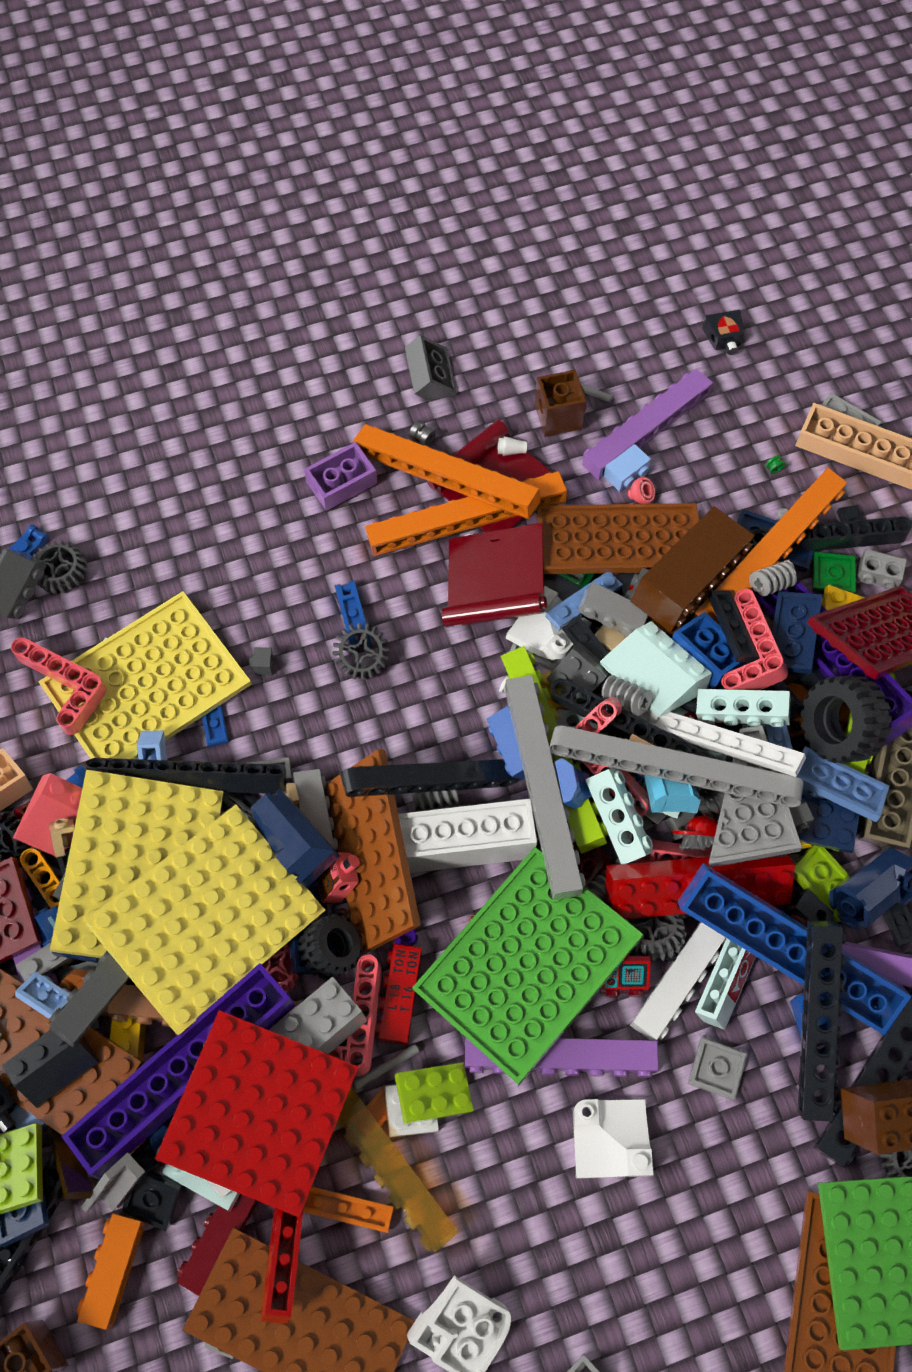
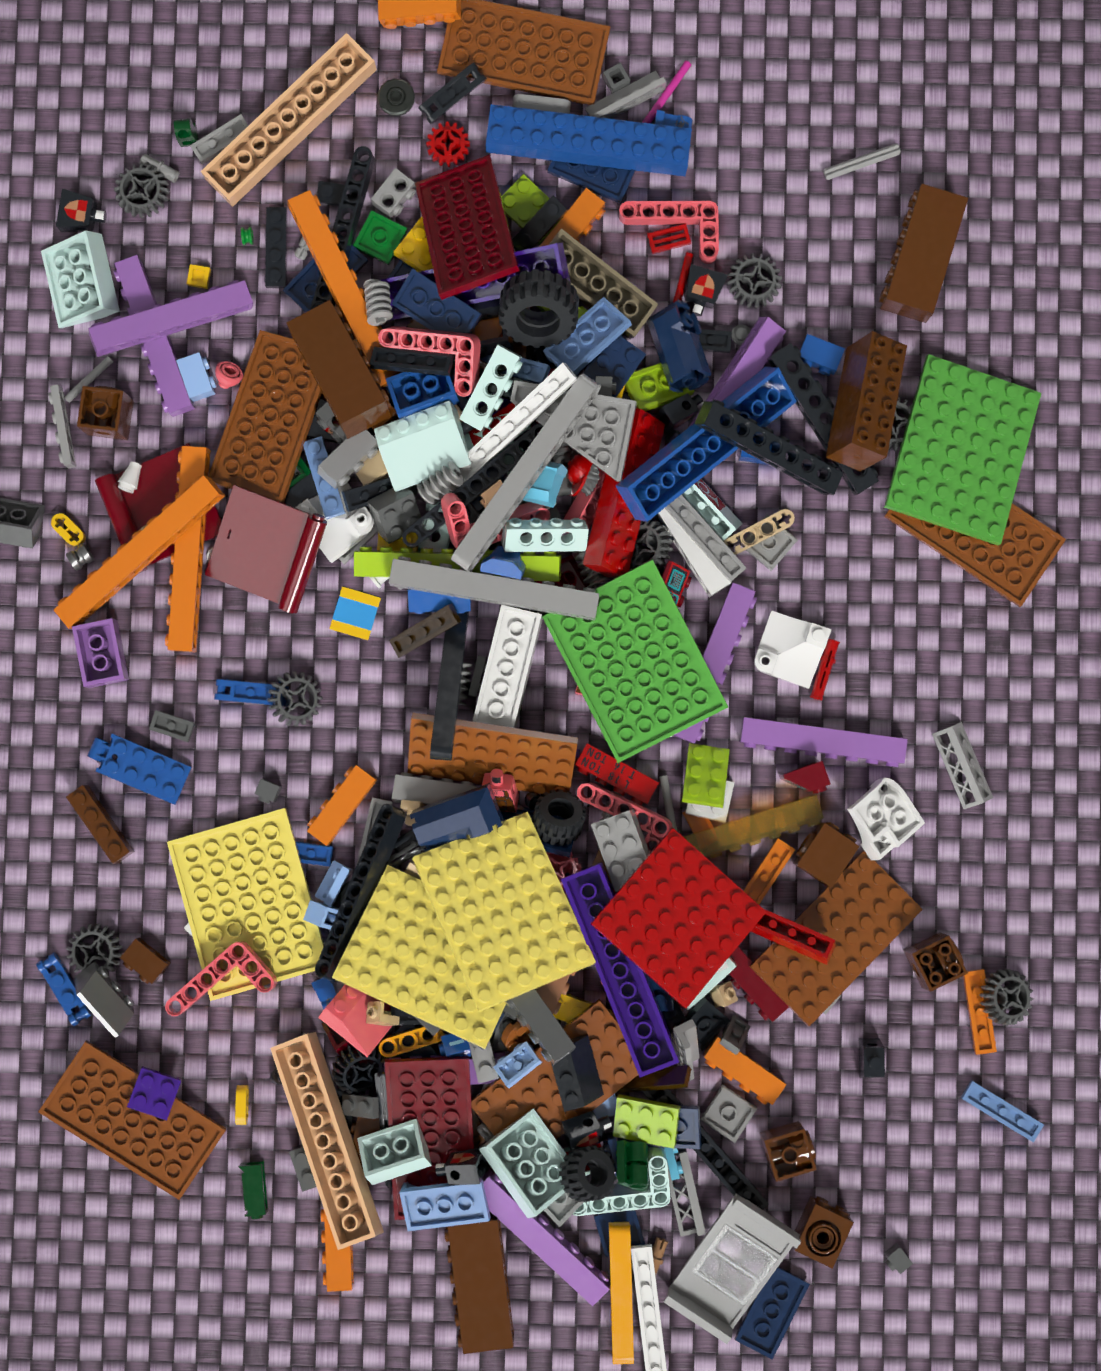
camera: 65 degrees left, 20 degrees up
none -> light aqua slope [41,230,120,328]
none -> light grey plate [48,384,76,468]
none -> yellow beam [51,513,86,547]
none -> reddish brown brick [66,785,135,864]
none -> blue hinge [87,734,192,805]
none -> medium lavender brick [88,280,253,357]
none -> dark grey gear [114,163,170,218]
none -> reddish brown brick [120,937,171,984]
none -> light grey axle [139,154,180,183]
none -> dark grey plate [149,710,195,742]
none -> dark green leg [173,118,198,147]
none -> yellow plate [187,264,211,289]
none -> black plate [265,207,287,288]
none -> orange brick [307,765,377,846]
none -> light blue bracket [315,861,352,907]
none -> sticker [330,587,381,640]
none -> dark brown plate [389,604,462,658]
none -> light grey plate [665,494,746,582]
none -> light grey tile [700,1084,757,1143]
none -> tan bracket [710,981,738,1007]
none -> dark grey plate [719,1015,751,1055]
none -> tan beam [724,509,795,555]
none -> medium lavender brick [739,717,908,767]
none -> dark red slope [779,761,831,794]
none -> reddish brown brick [793,822,860,888]
none -> red pin [810,639,840,701]

